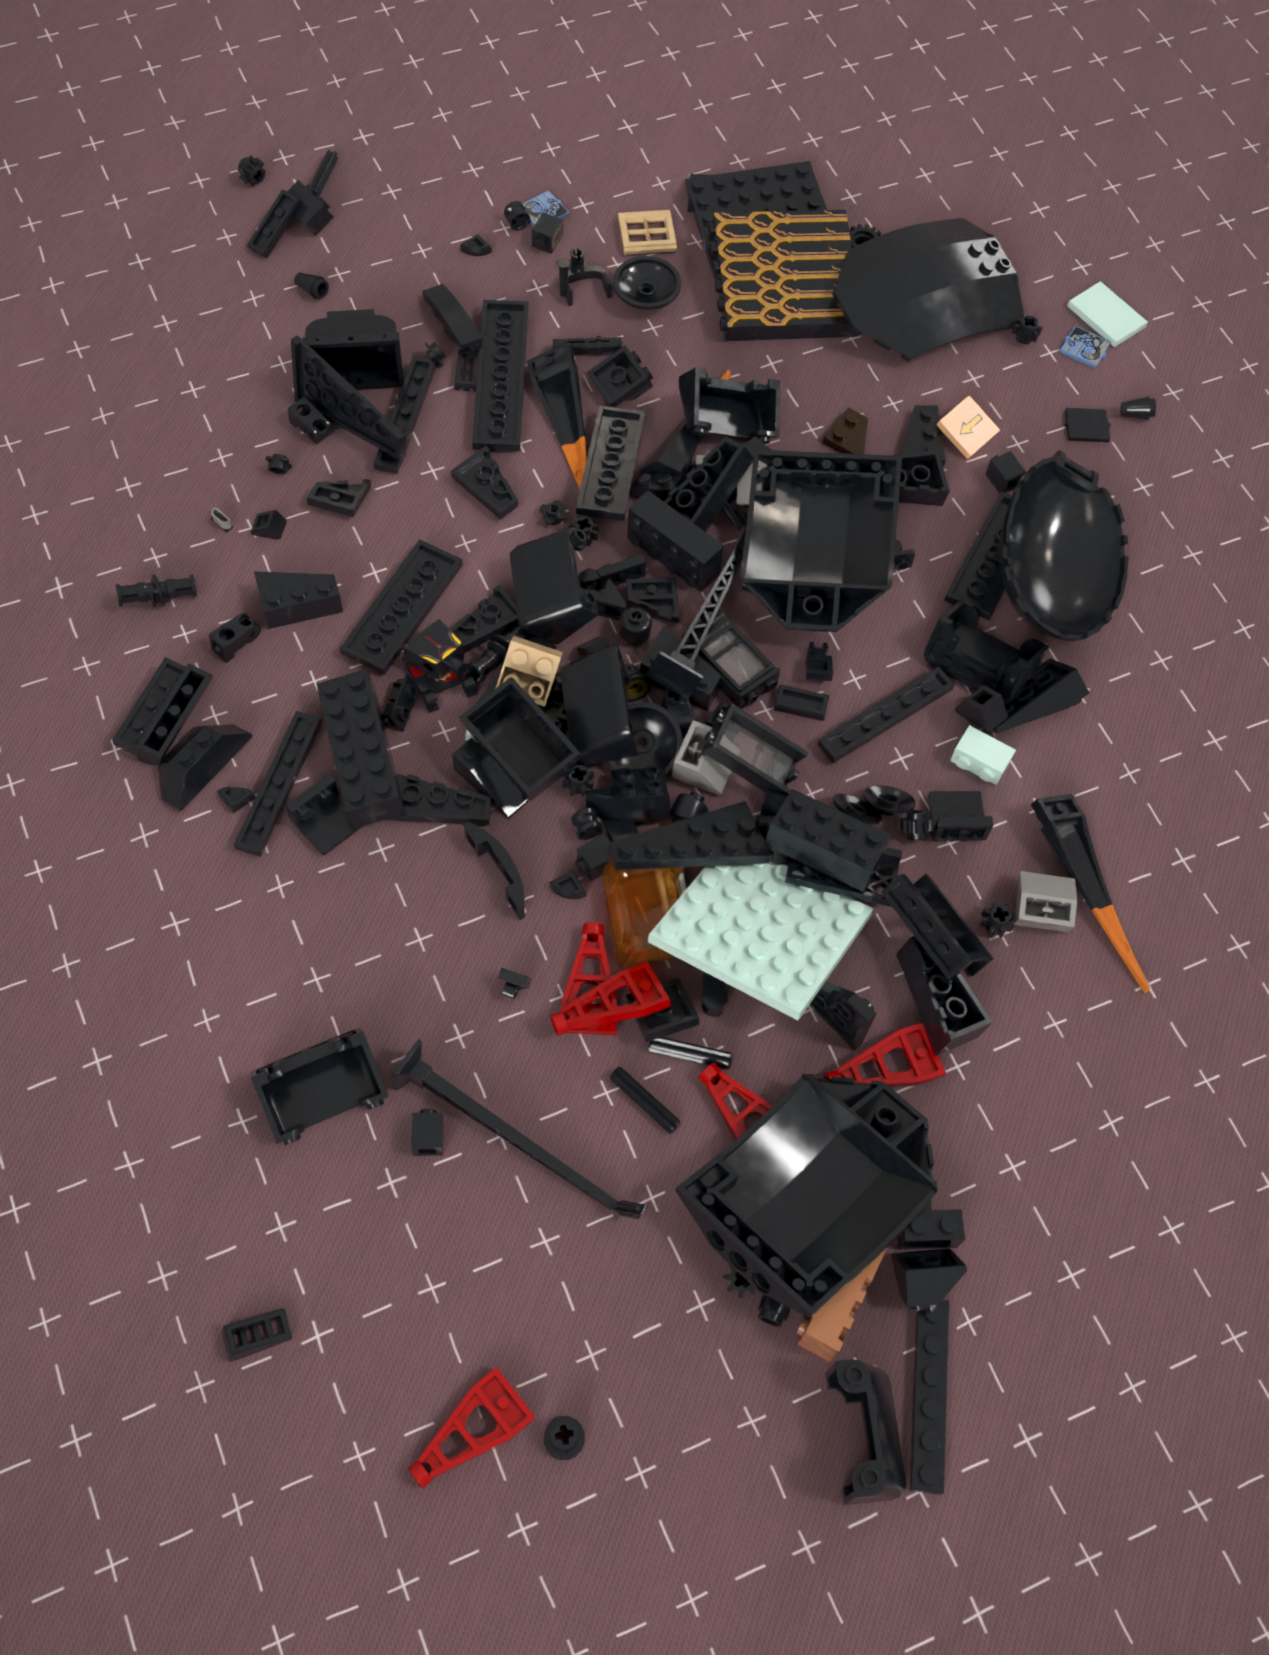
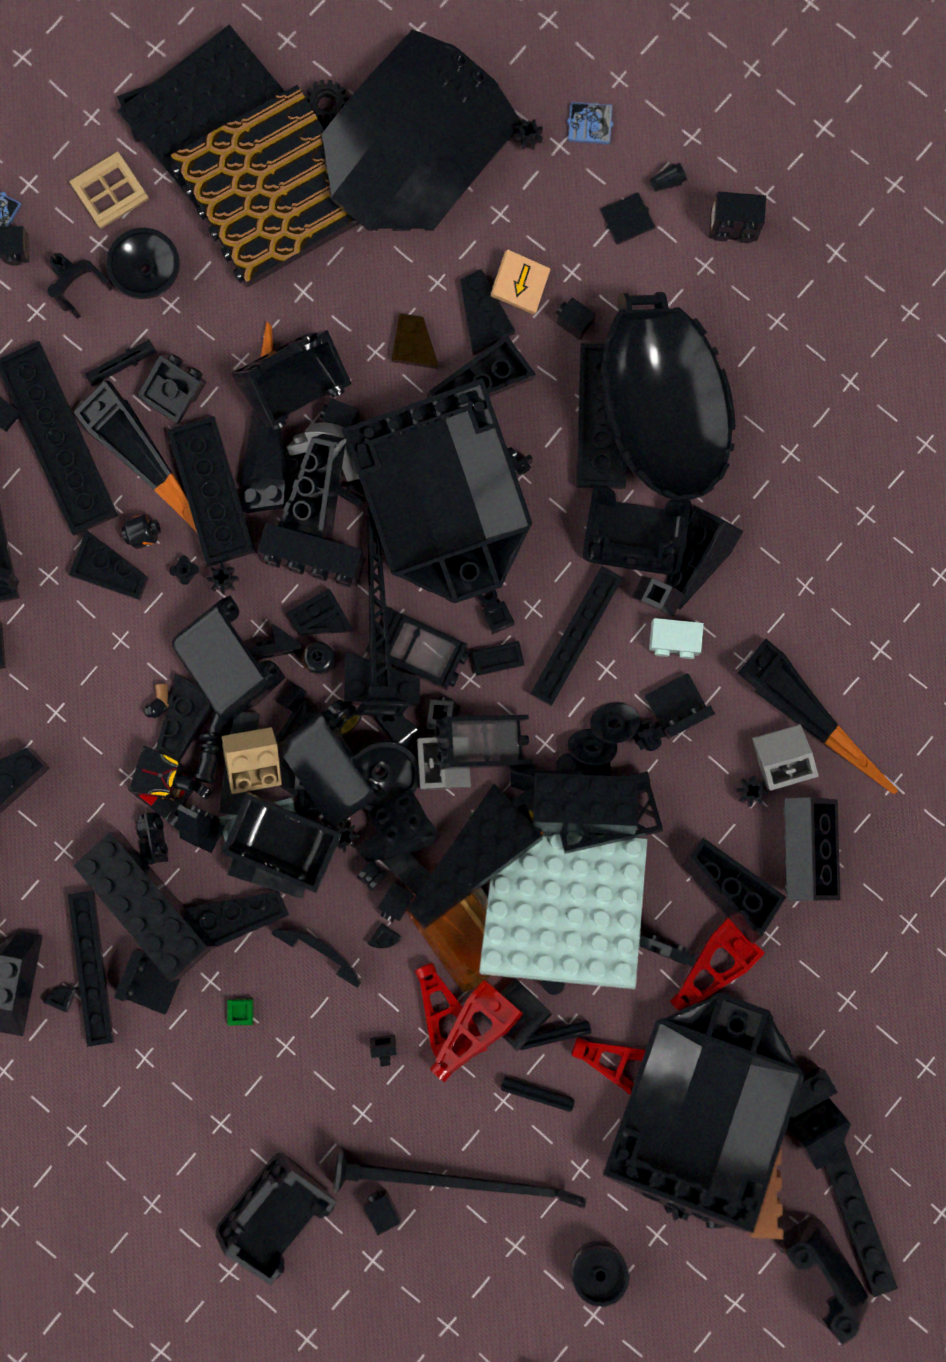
camera: 25 degrees left, 20 degrees up
black plate [340,539,463,675] -> none
black tile [454,349,479,392] -> none
black hinge [578,554,646,591] -> none
black head [670,791,708,823] -> none
black fence [881,873,994,980] -> none
light aqua tile [1067,281,1148,347] -> none
none -> black head [122,514,161,549]
none -> arm [144,684,169,718]
none -> black slope [177,805,225,853]
none -> green tile [227,999,254,1026]
none -> black wheel [570,1241,630,1307]
none -> black brick [709,191,766,243]
none -> black brick [783,797,841,901]

